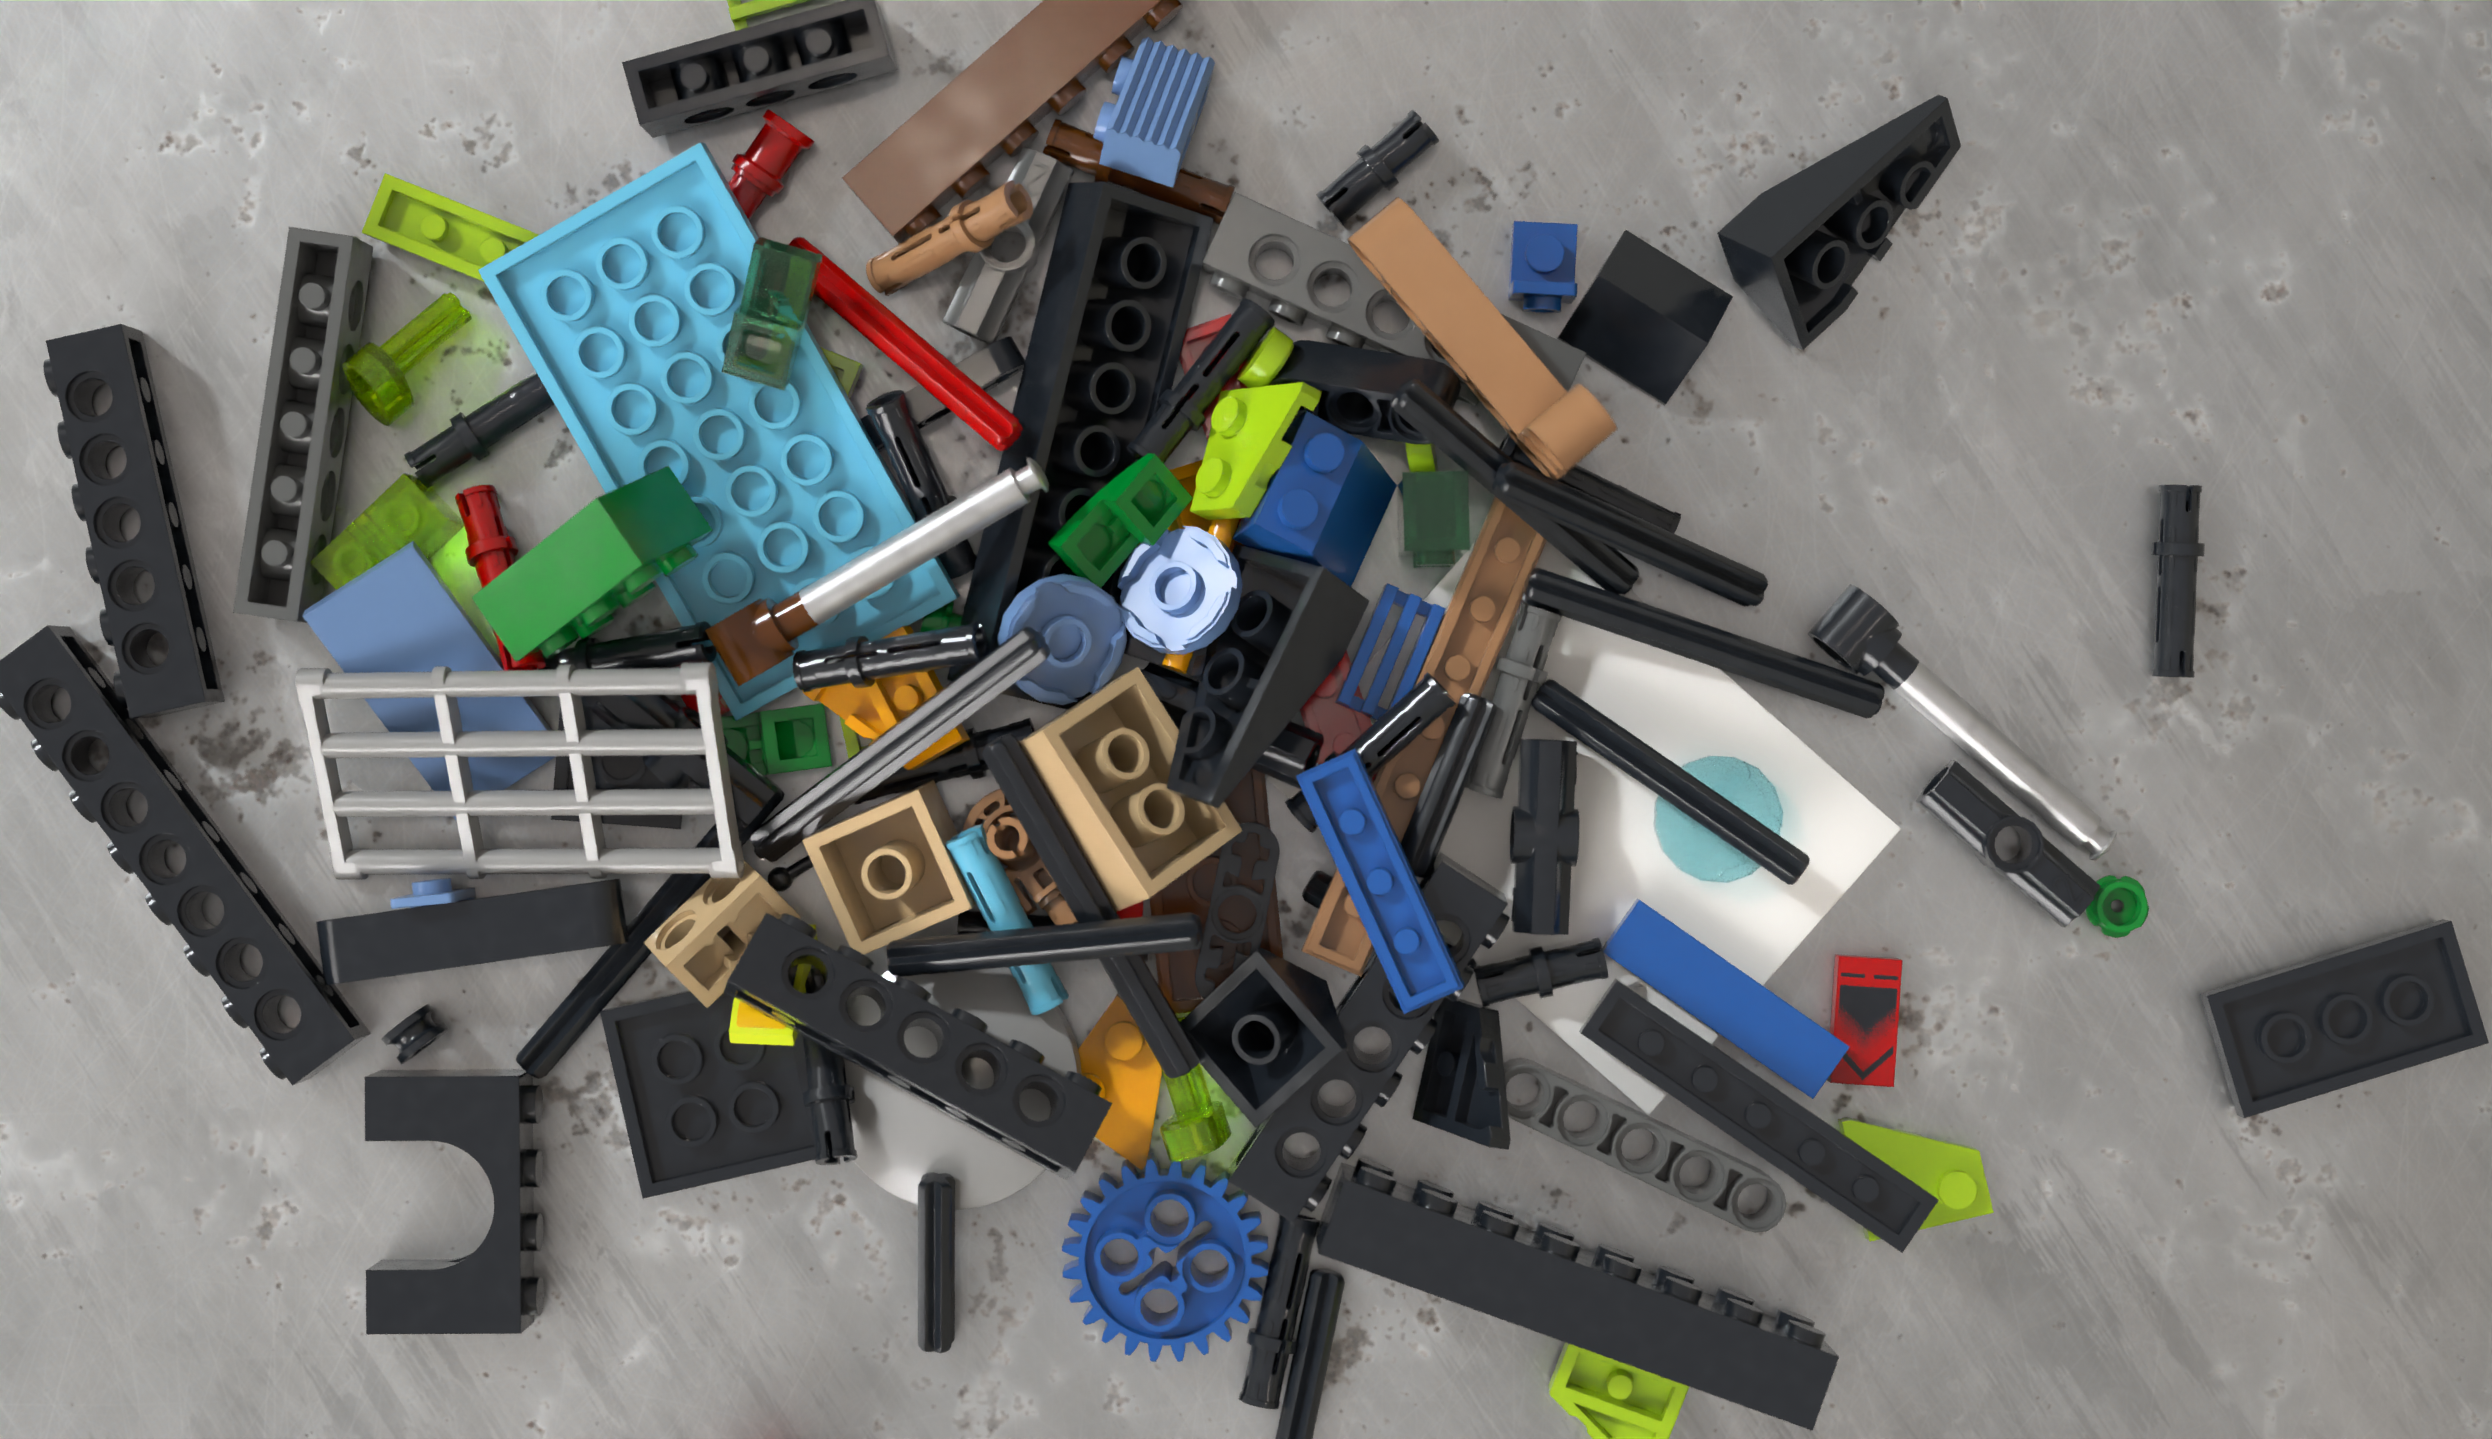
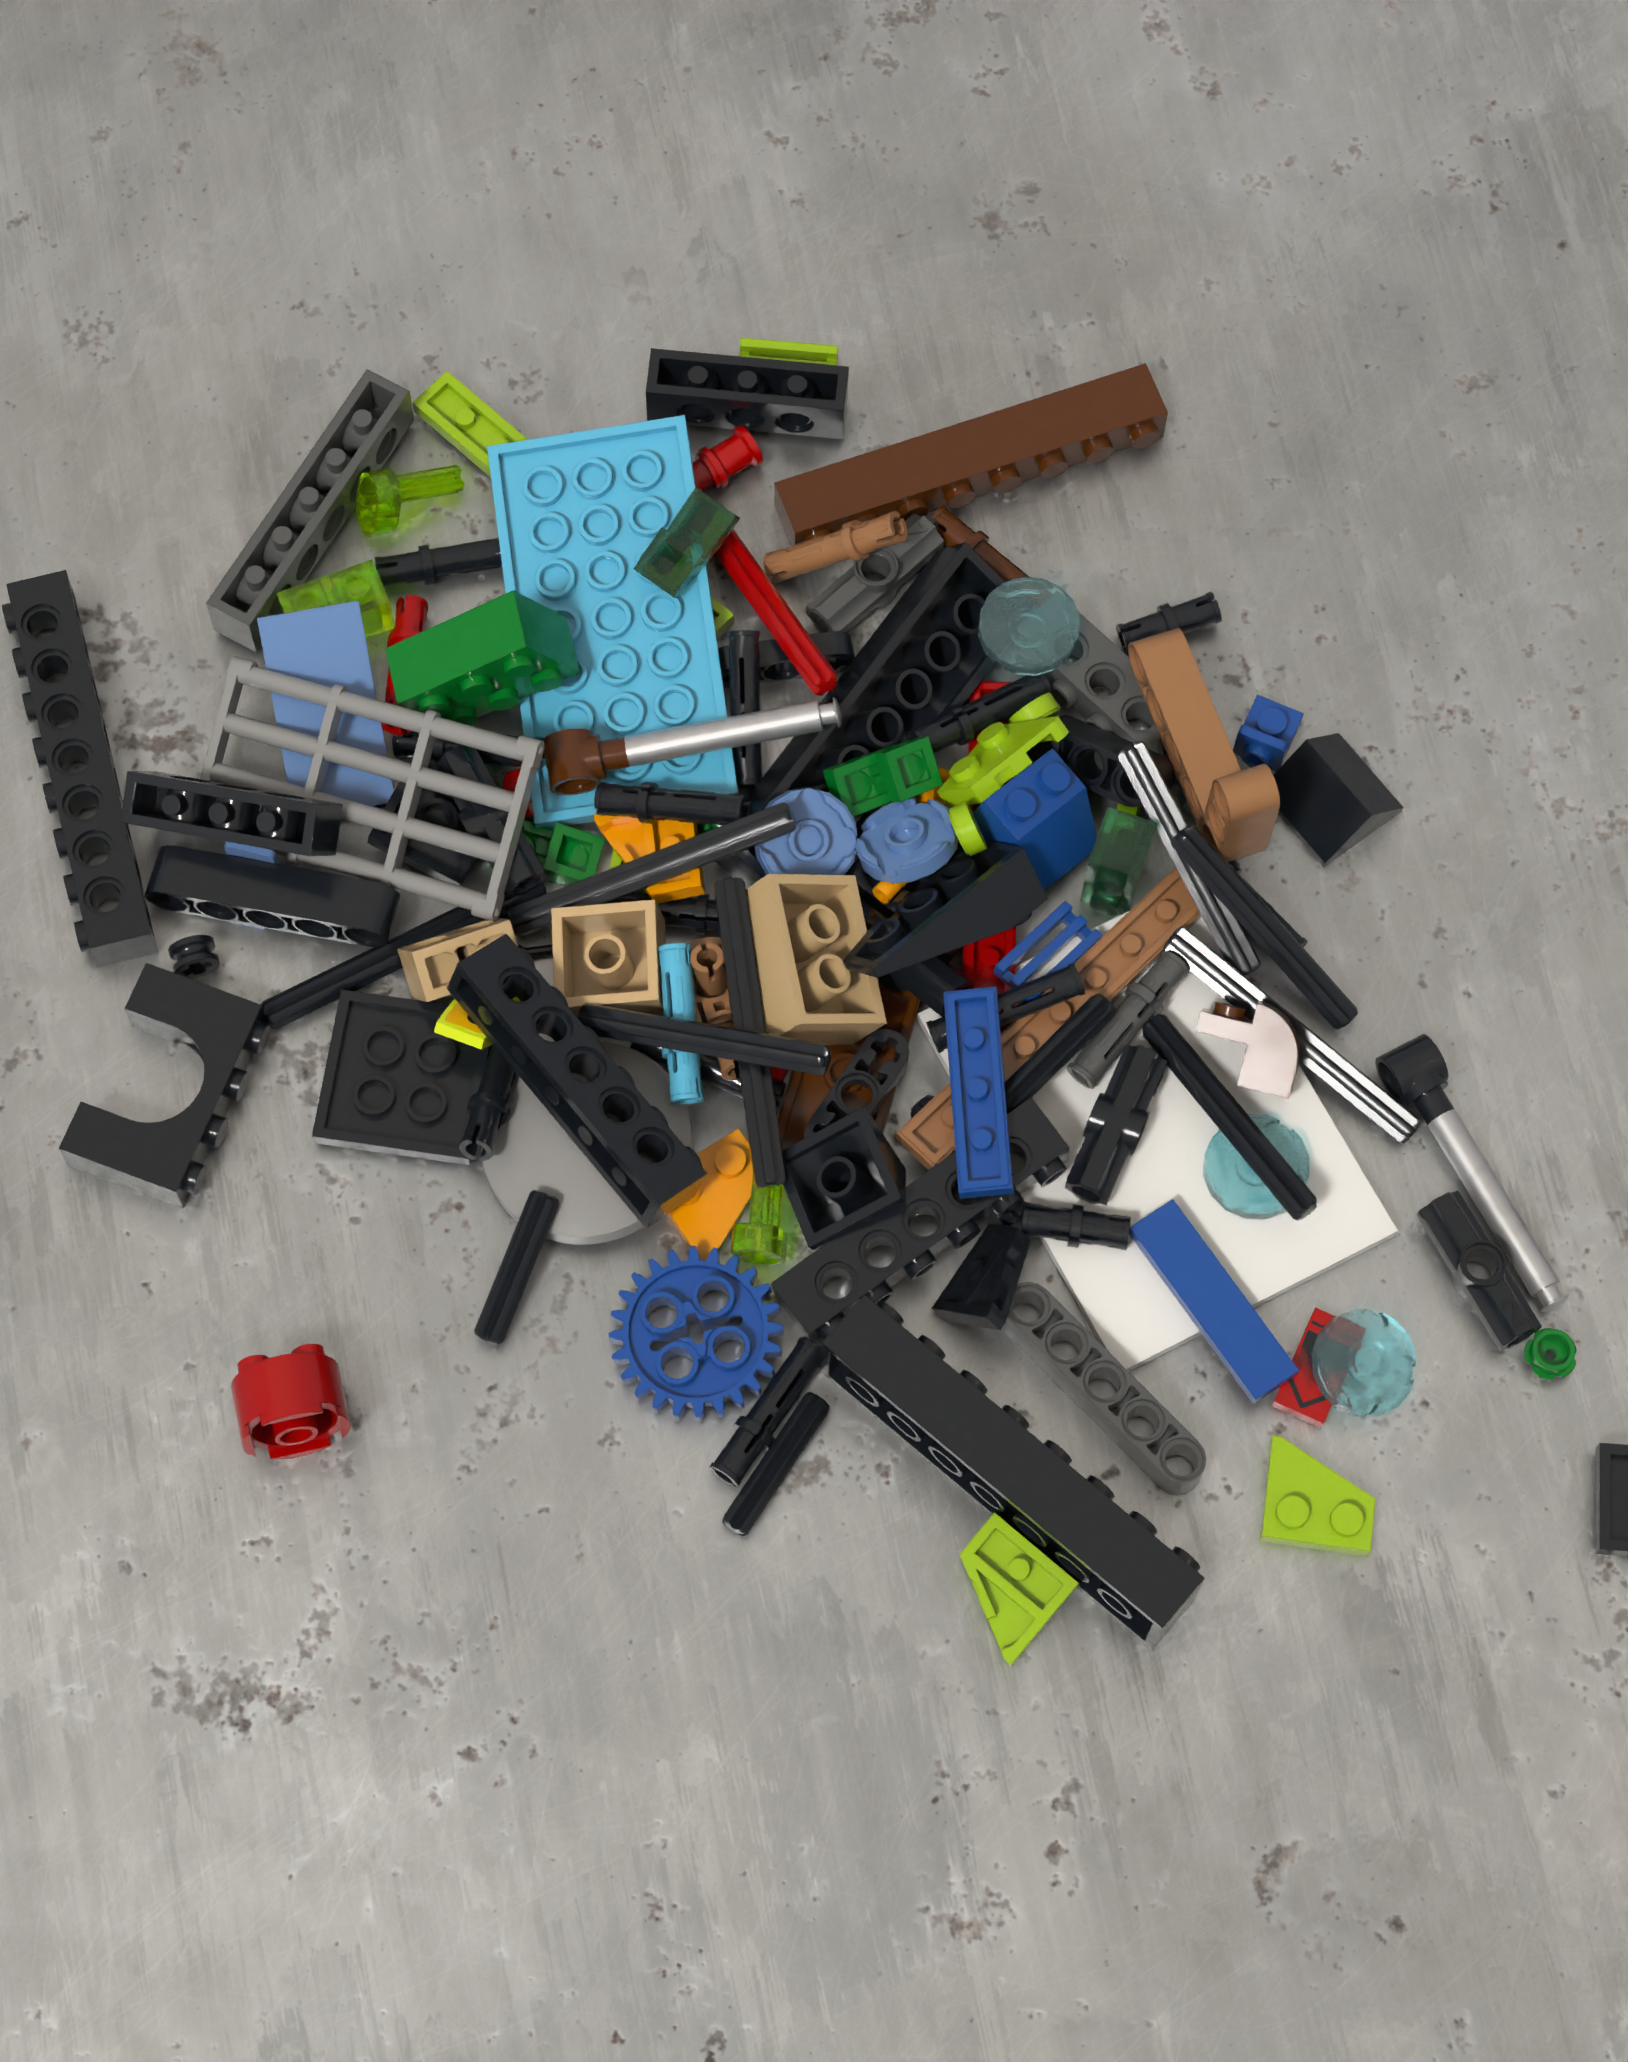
camera: 25 degrees right, 20 degrees down
black brick [43,324,225,718] -> none
medium blue brick [1093,37,1215,188] -> none
black plate [1579,978,1939,1253] -> none
black wedge [1717,94,1961,350] -> none
none -> black brick [120,771,343,856]
none -> lime tile [948,801,987,856]
none -> clear light blue tile [978,577,1080,676]
none -> brick [1195,1001,1300,1099]
none -> clear light blue tile [1312,1309,1416,1417]

